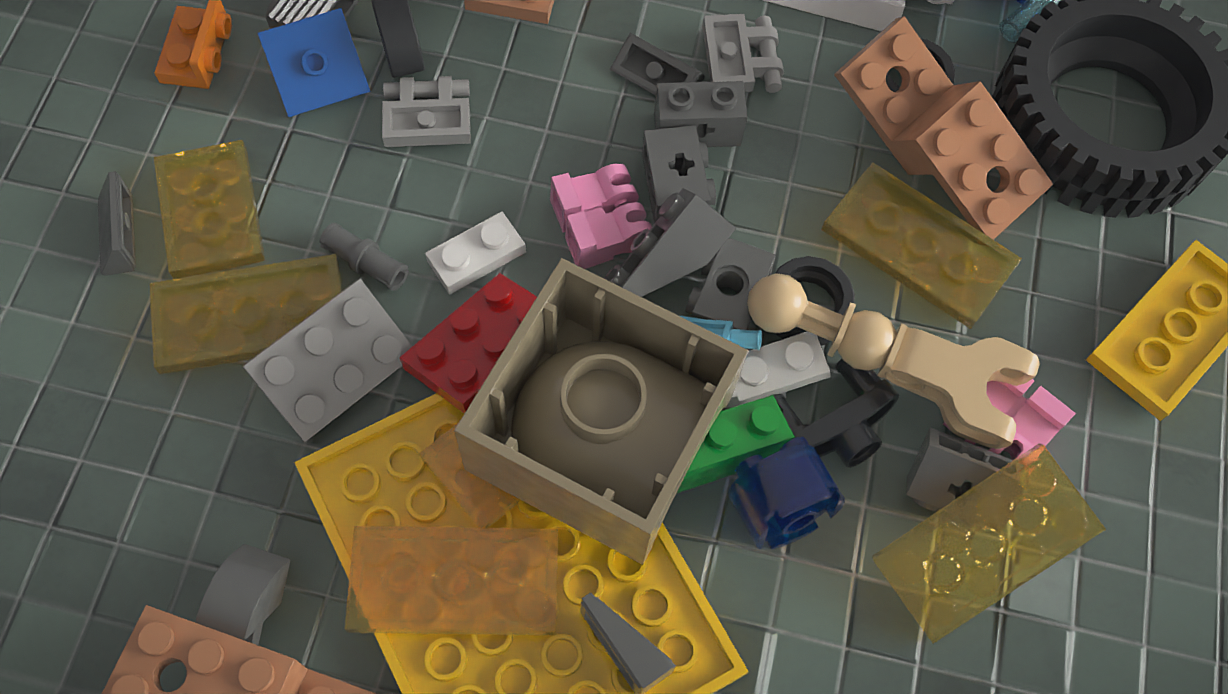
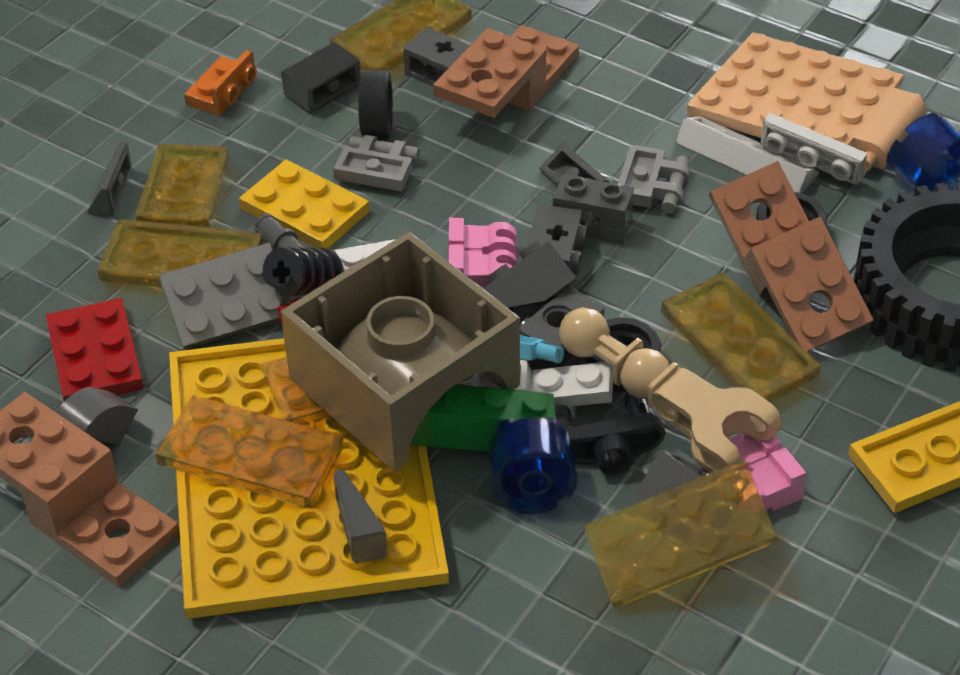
camera: 25 degrees right, 20 degrees down
blue plate [258,8,371,117] -> none
none -> red plate [46,298,144,401]
none -> yellow plate [239,159,370,248]
none -> black piece [262,247,344,297]

